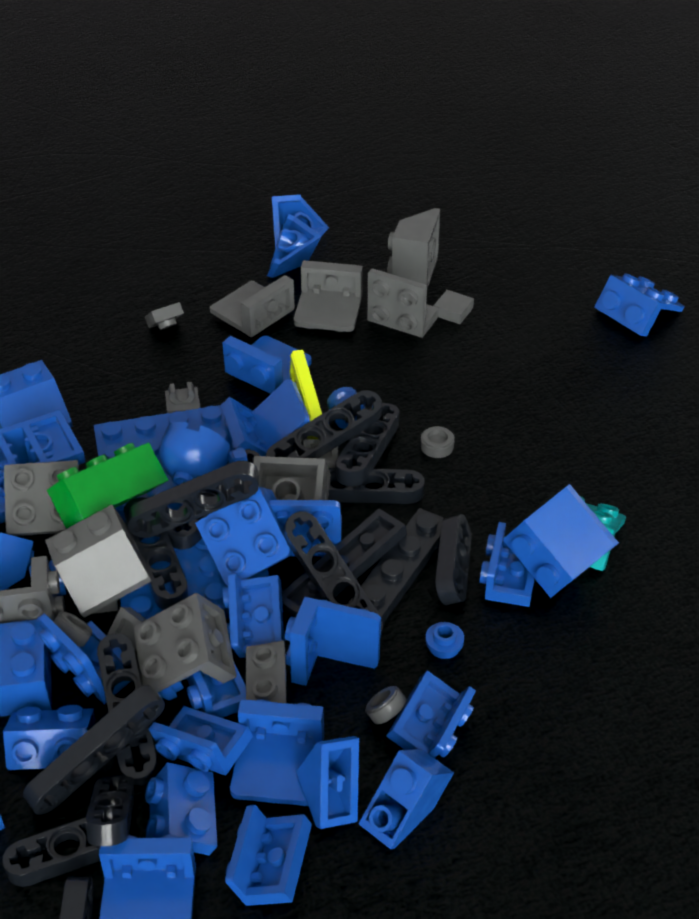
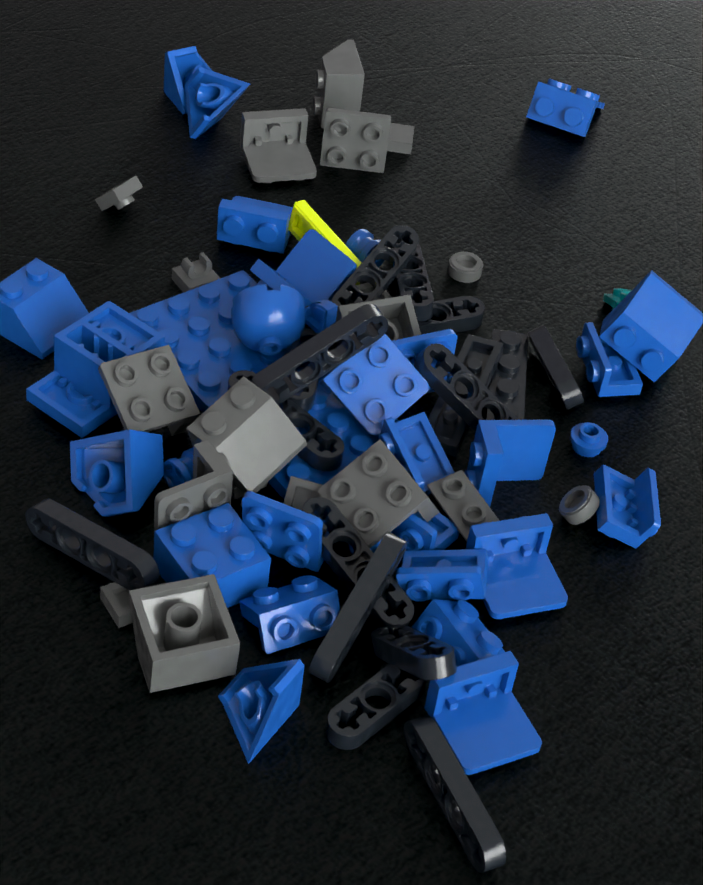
camera: 30 degrees left, 0 degrees up
green brick [47,442,169,529] -> none
dark grey bracket [210,275,295,338] -> none
blue bracket [225,805,312,906] -> none
blue slope [296,736,359,829] -> none
blue slope [358,749,454,849] -> none

